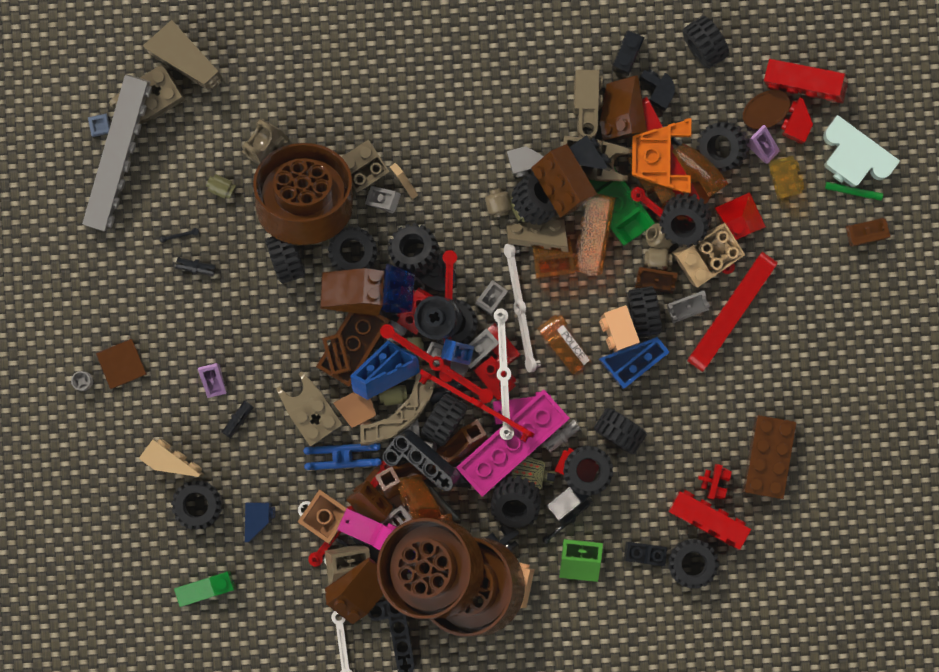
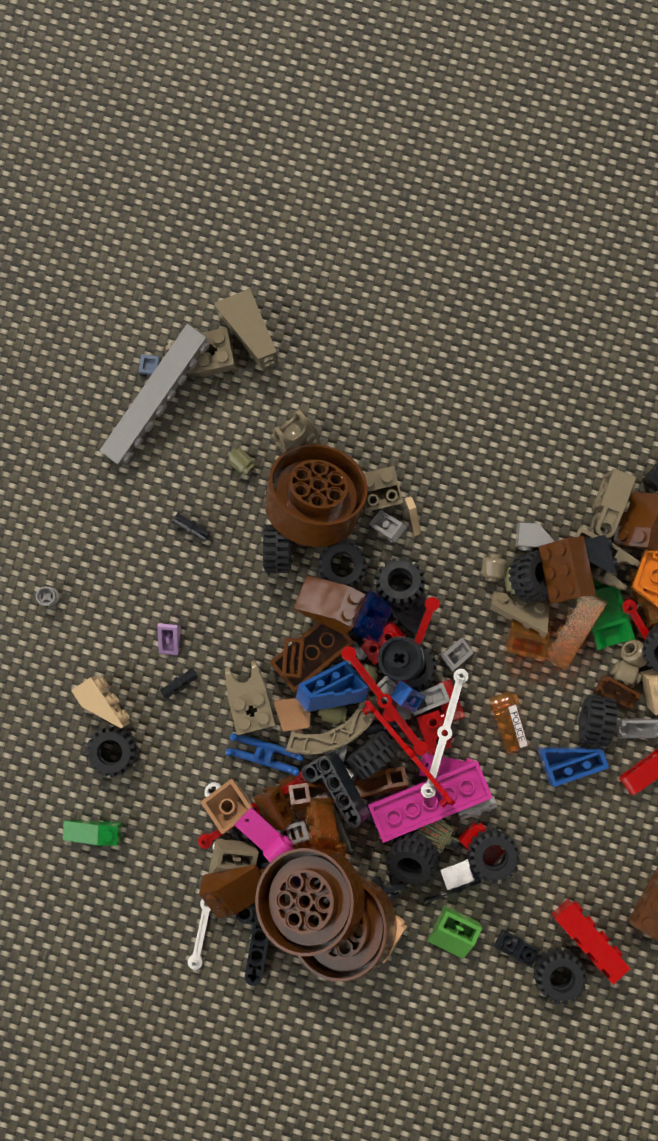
camera: 20 degrees right, 0 degrees up
reddish brown tile [96,339,147,389] -> none
black hinge [159,228,199,243] -> none
dark blue slope [245,502,276,542] -> none
white piece [504,244,541,372] -> none
black tyre [594,408,647,454] -> none
light nougat brick [599,305,640,353] -> none
red hips [698,464,732,499] -> none

